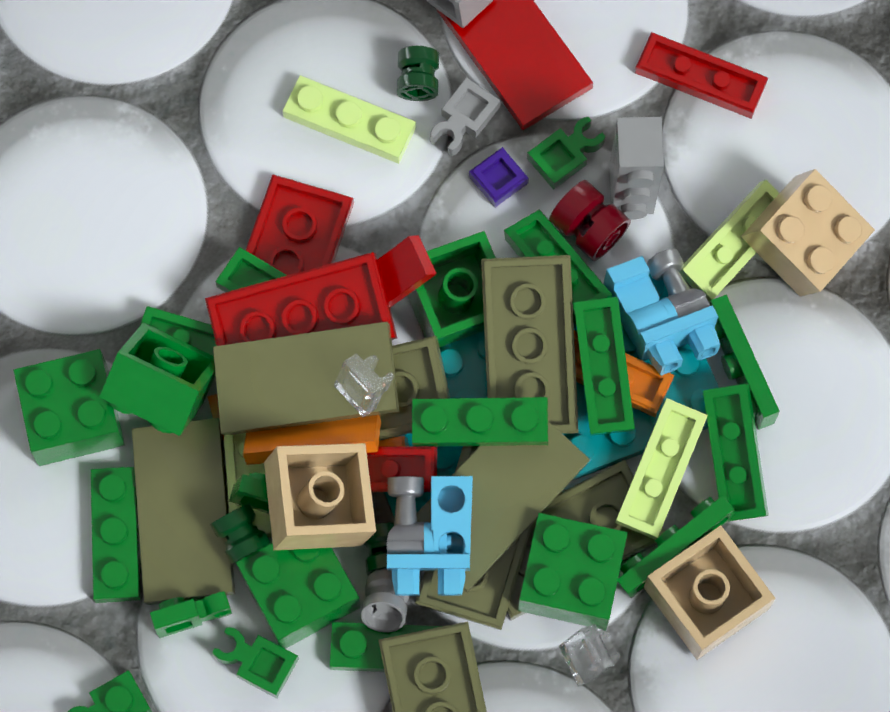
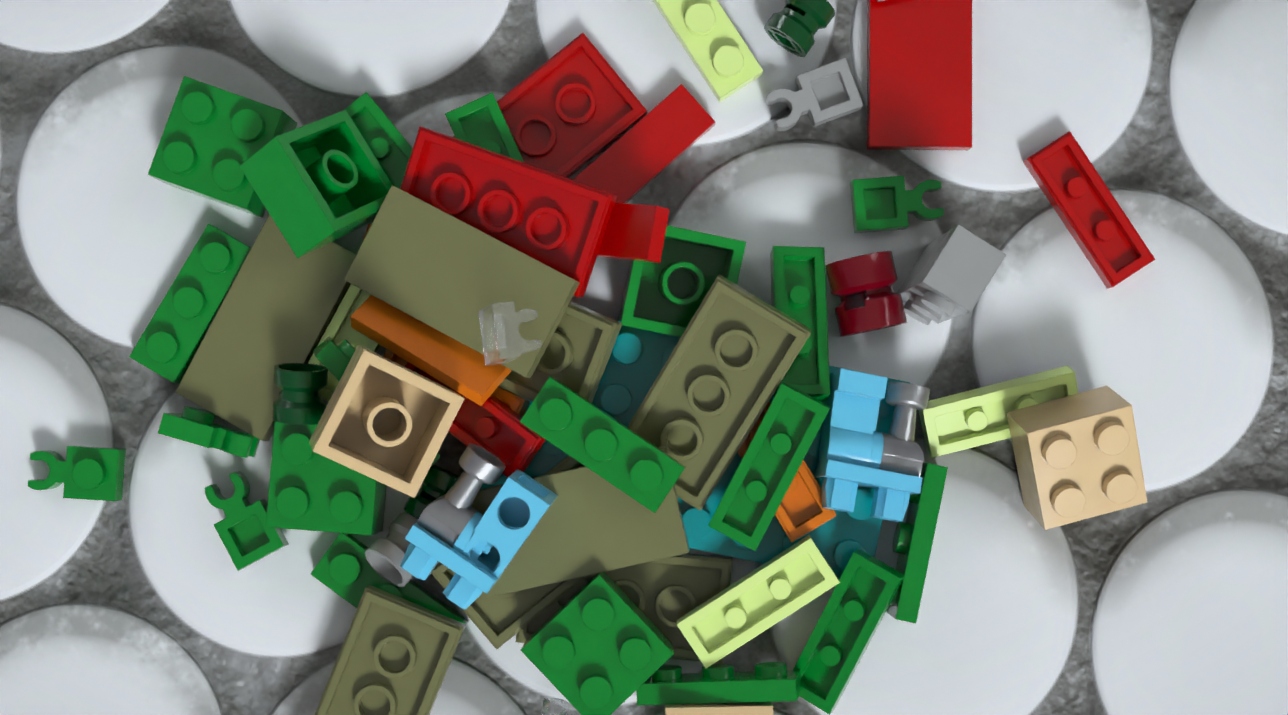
camera: 35 degrees right, 15 degrees up
dark purple tile [469,147,529,208] -> none
none -> red tile [573,84,715,203]

